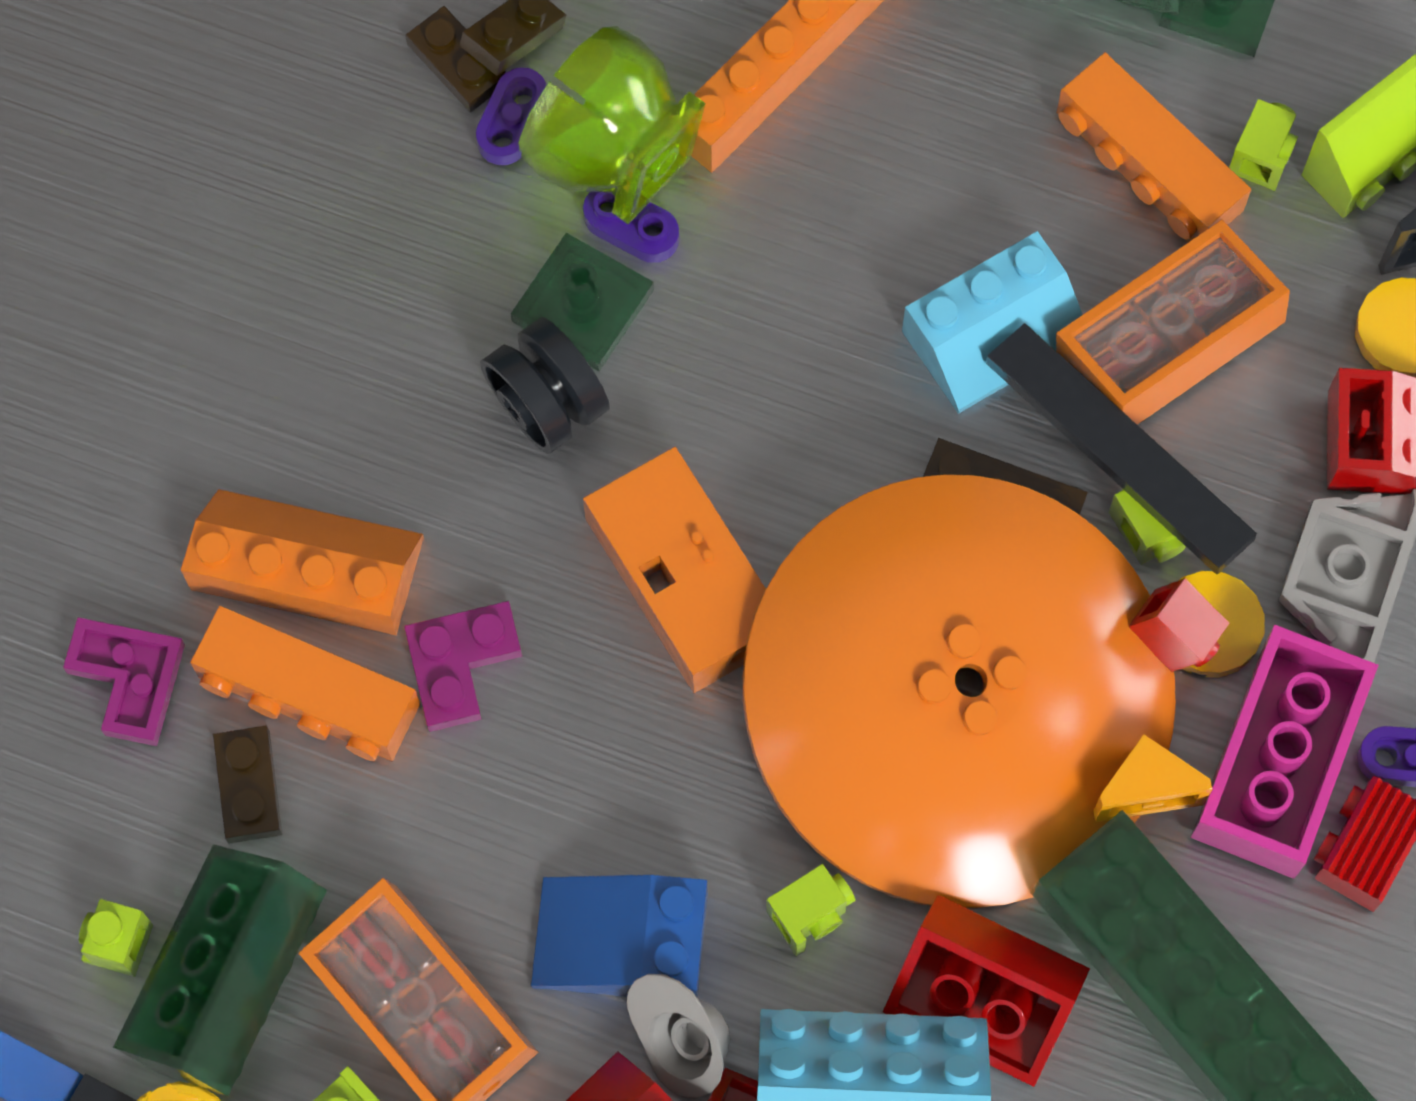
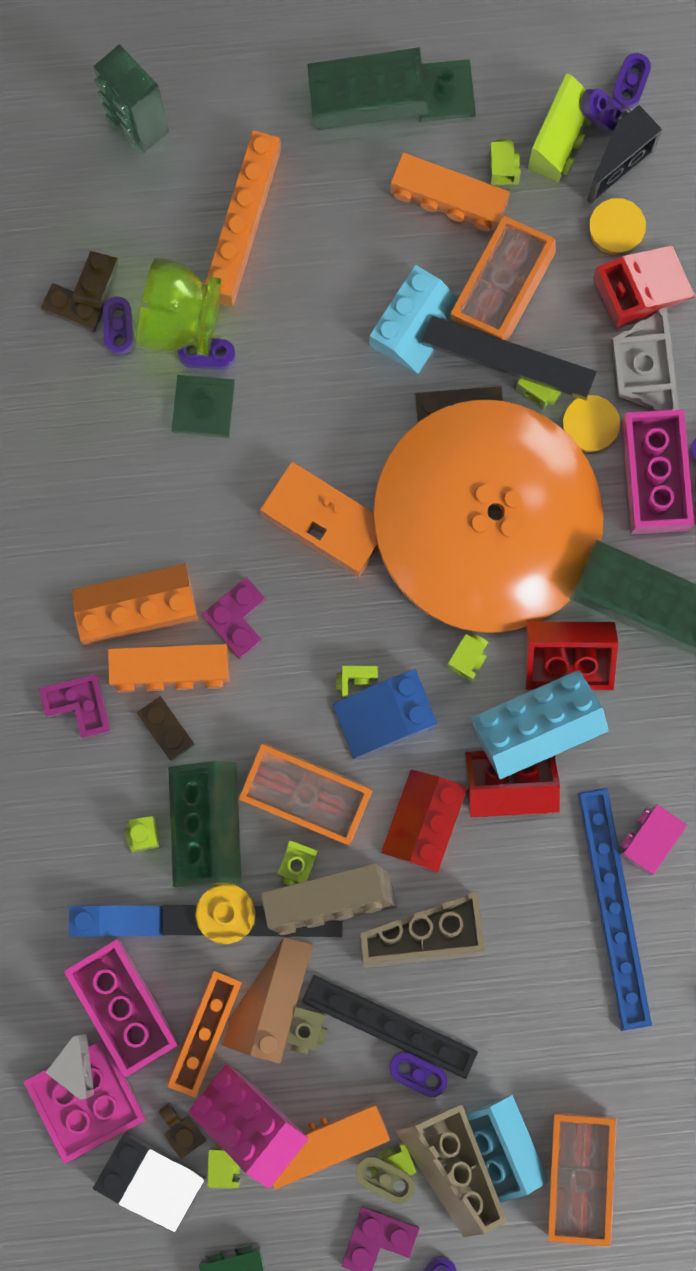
camera: 25 degrees left, 10 degrees up
black wheel [480,316,610,454] -> none
light grey piece [627,974,731,1098] -> none
light orange slope [1093,734,1212,822] -> none
brick [1129,578,1229,672] -> none
none -> lime bracket [336,666,378,698]

